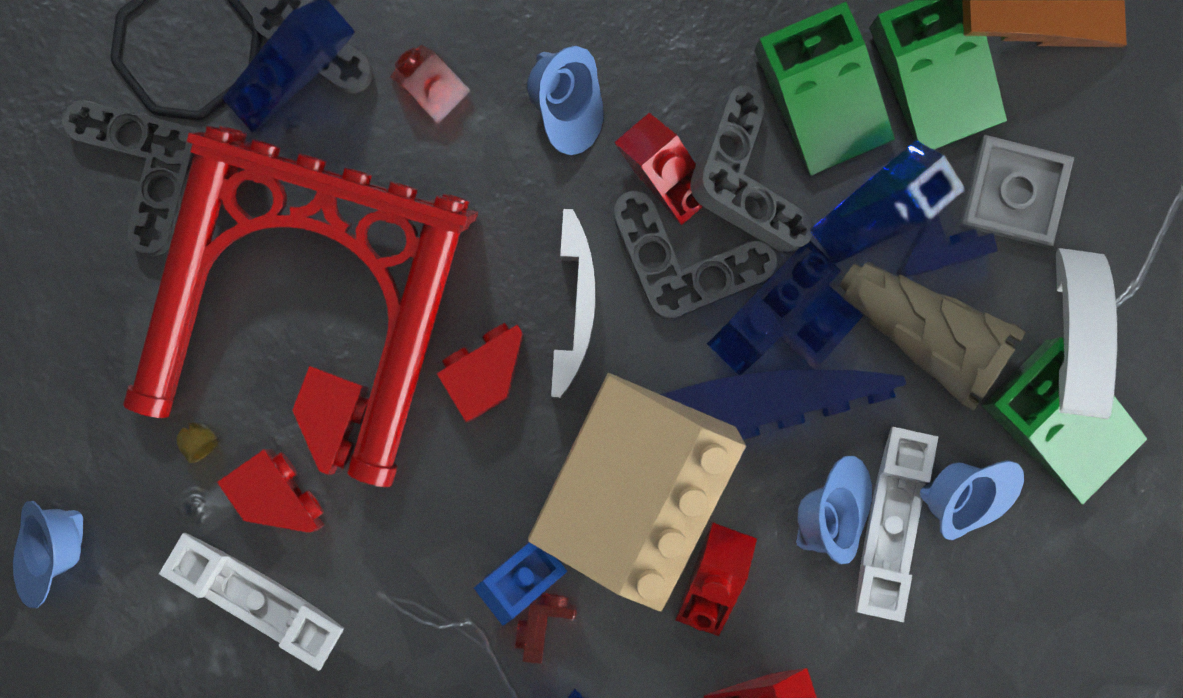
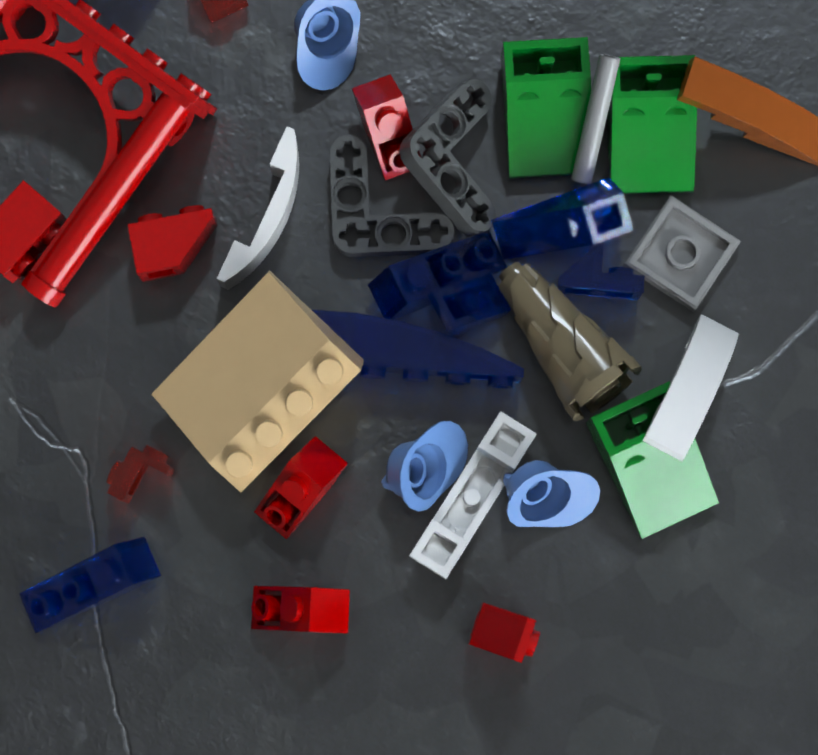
camera: 20 degrees right, 5 degrees down
blue slope [474,542,568,626] -> none
none -> red slope [467,603,540,663]
none -> light grey piece [571,54,621,184]

